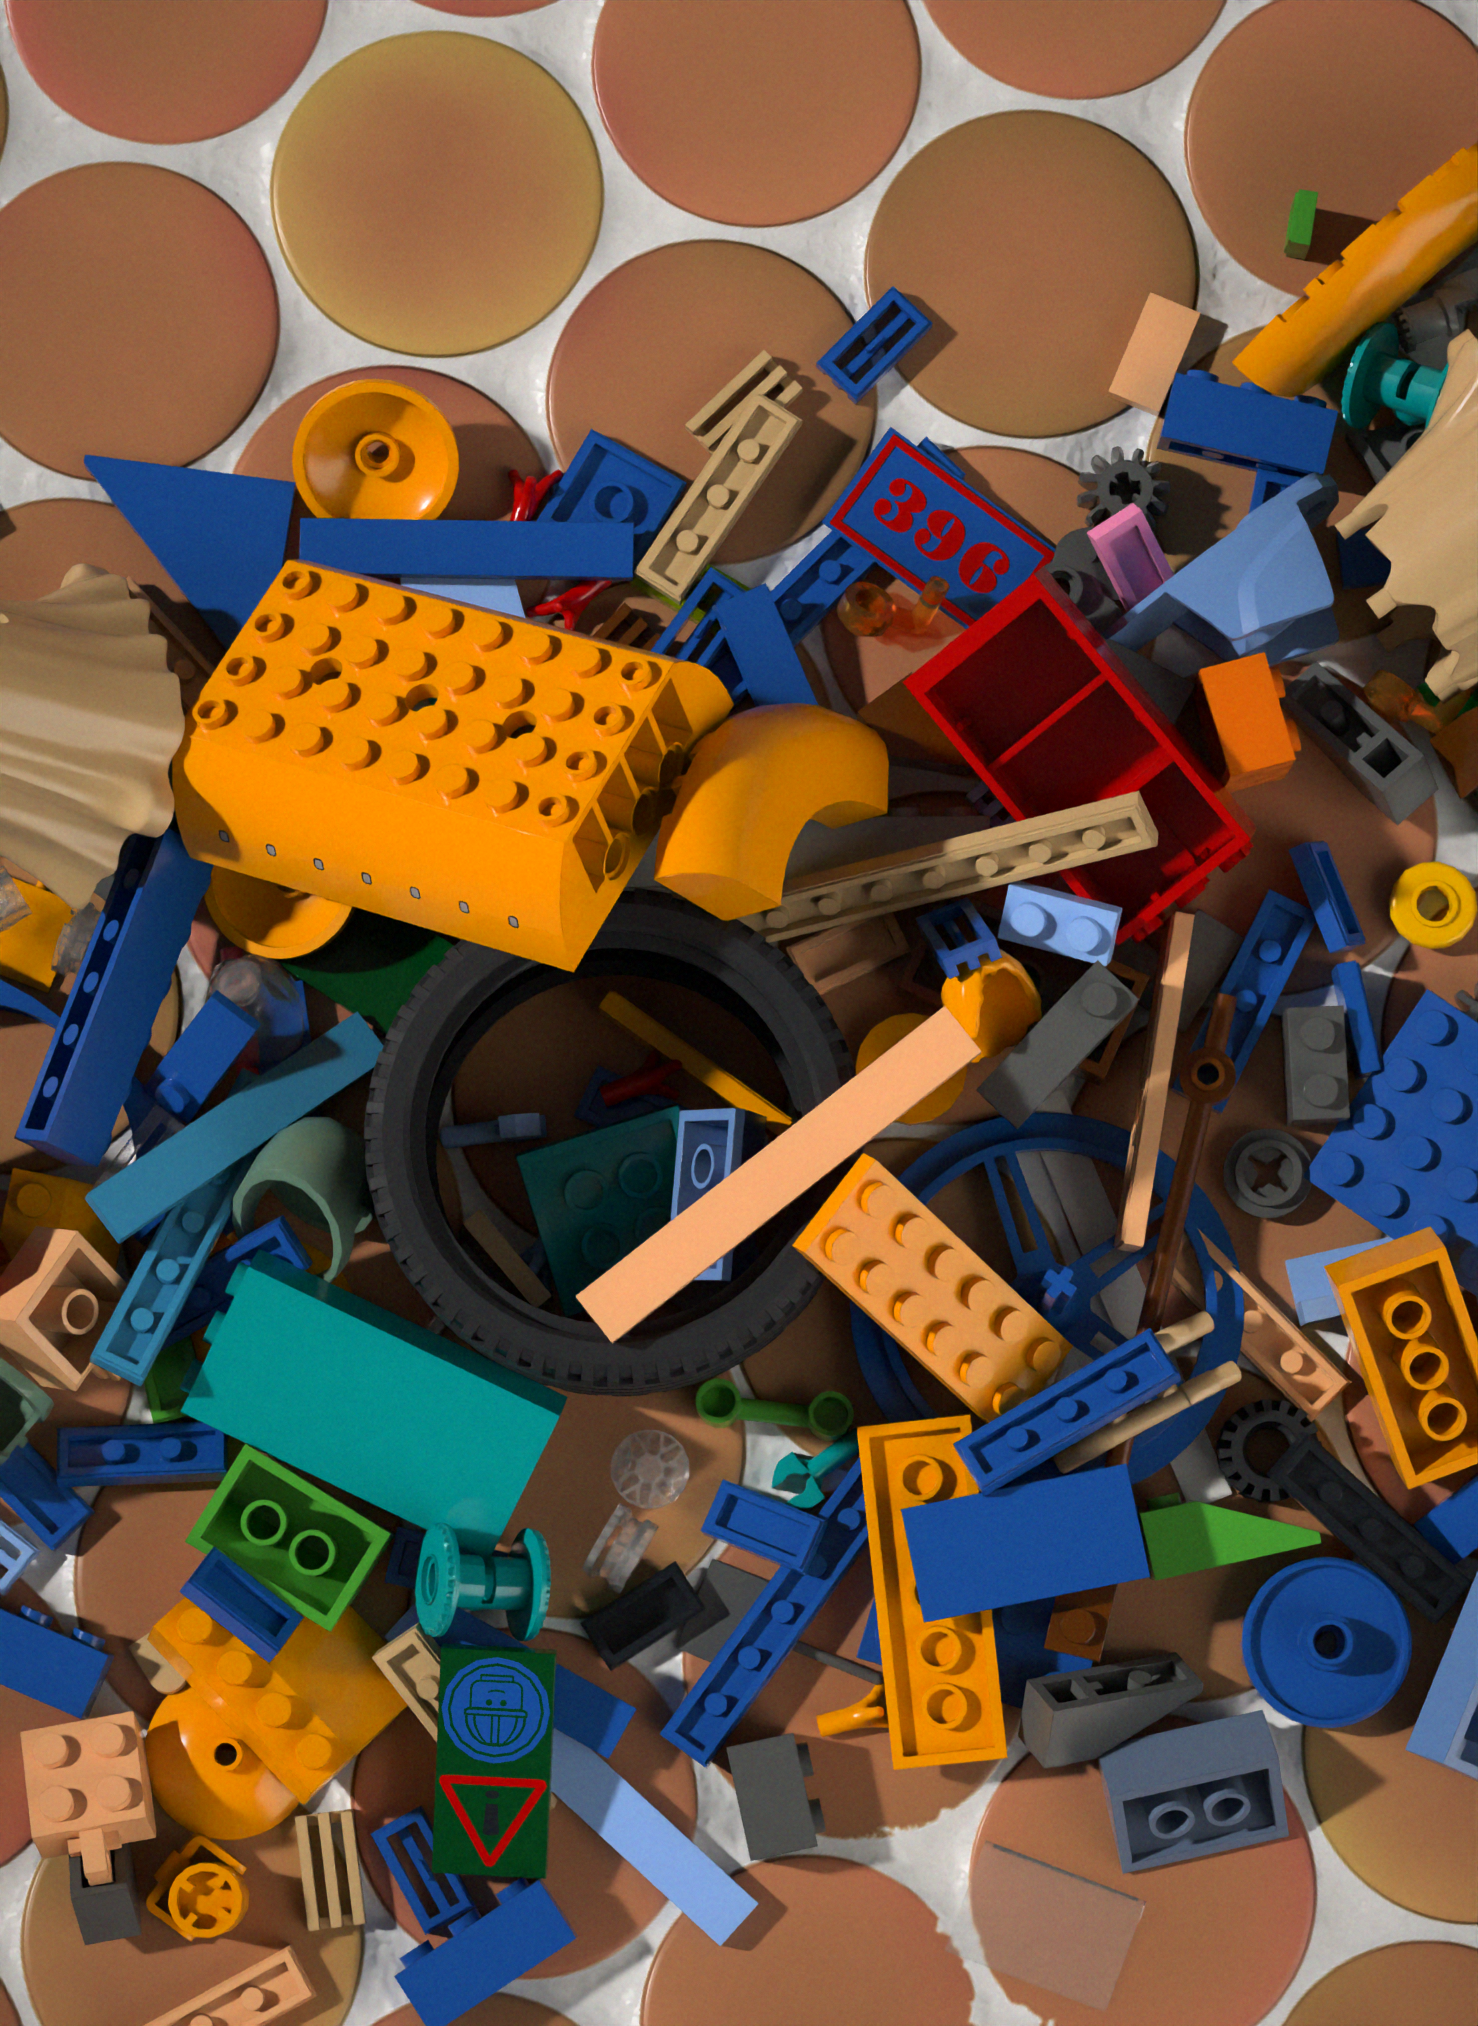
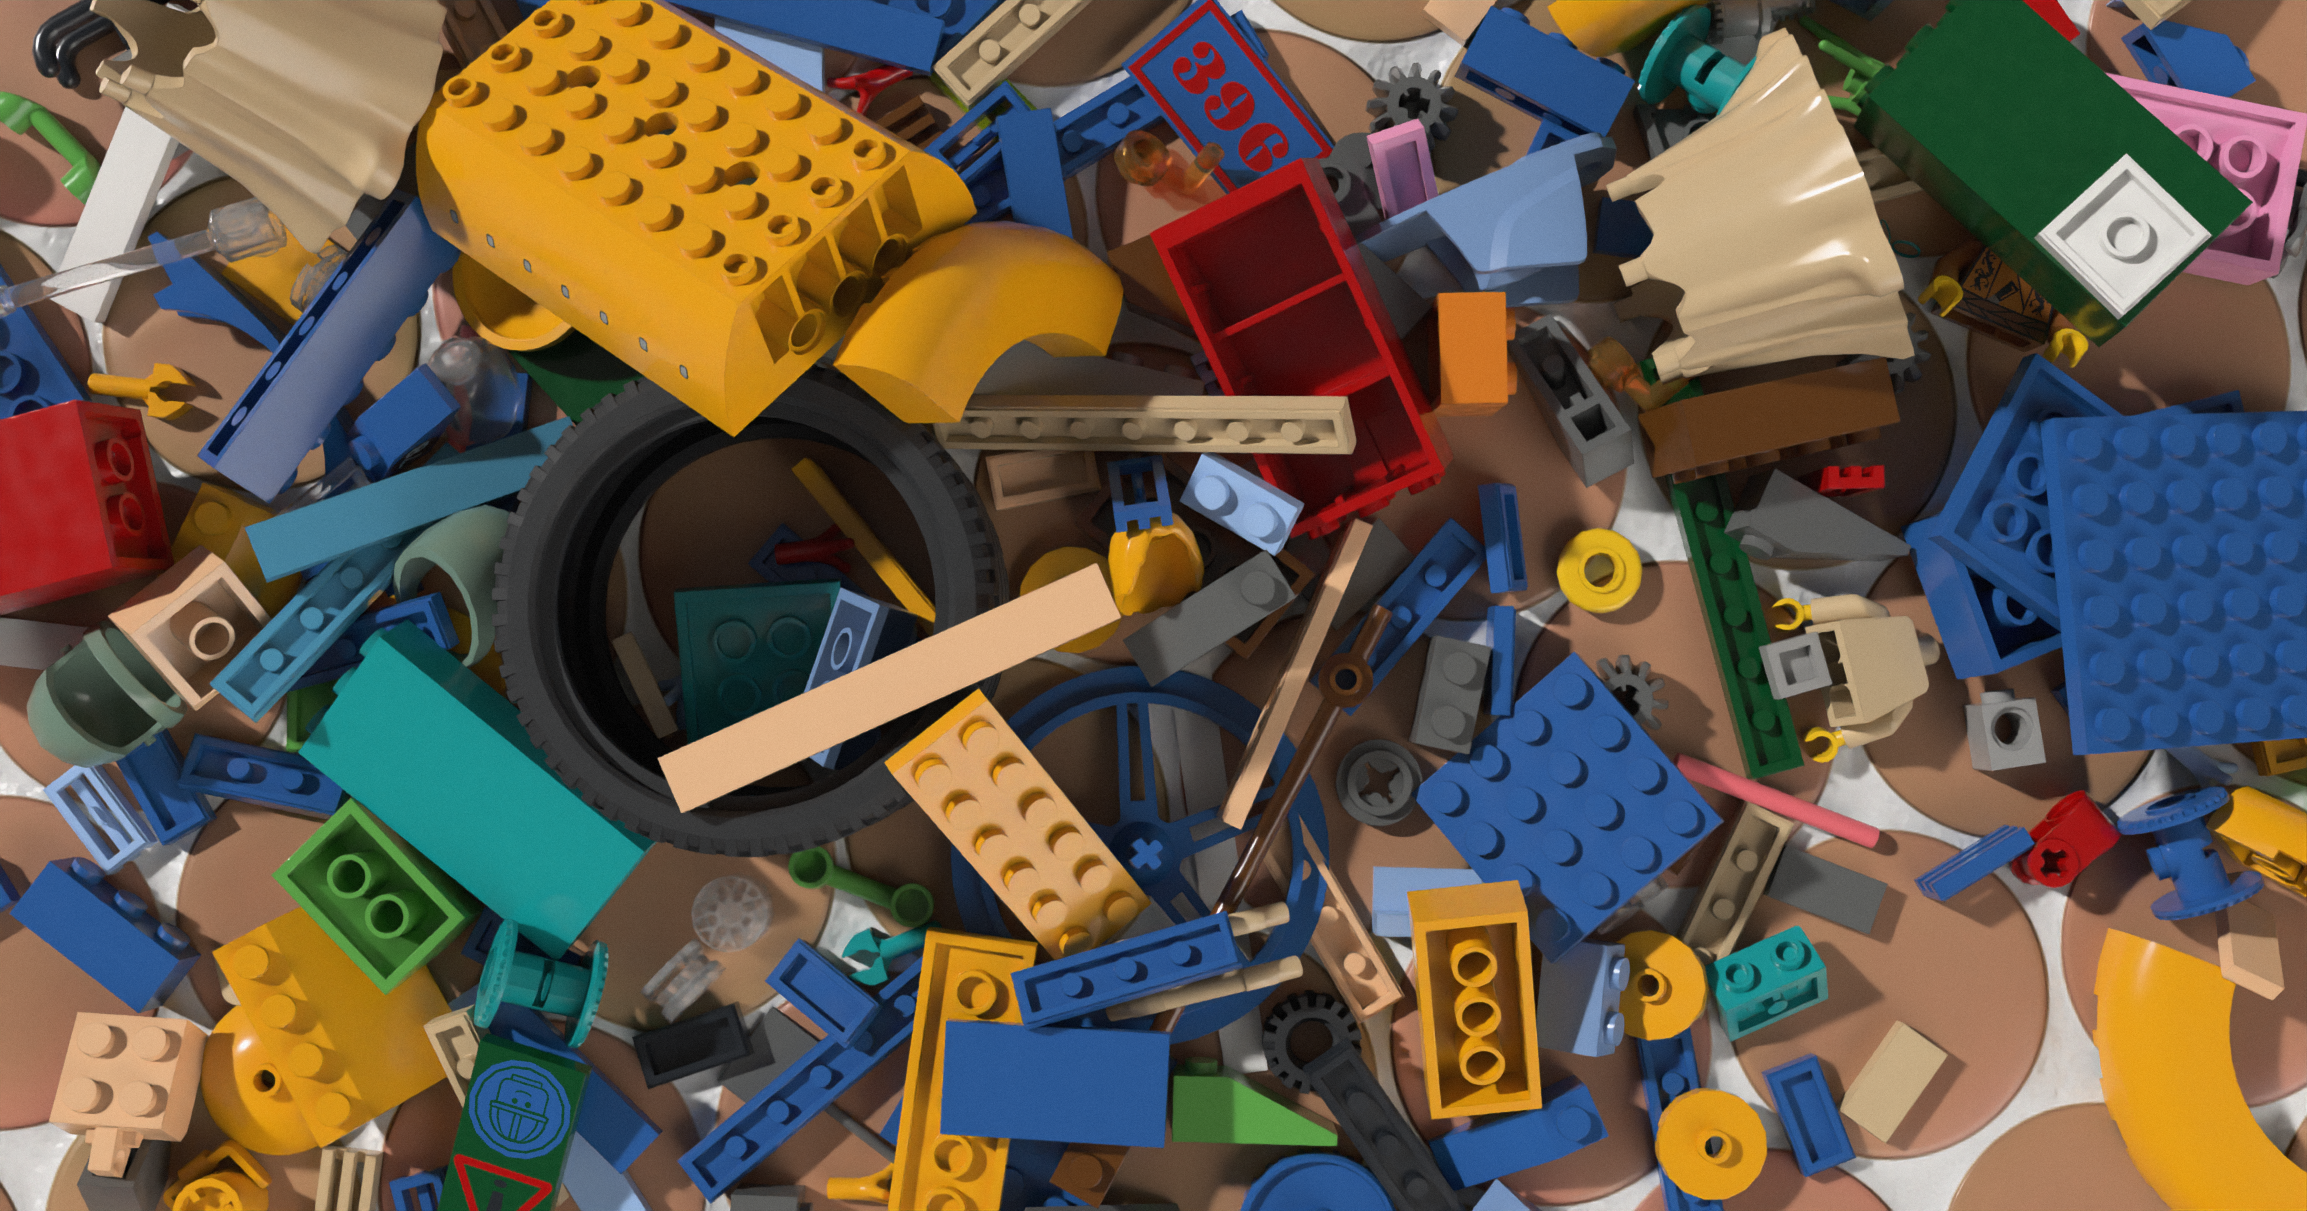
camera: 15 degrees right, 5 degrees up
blue tile [179,1547,304,1663] -> none
light blue bar [440,1113,547,1149] -> none

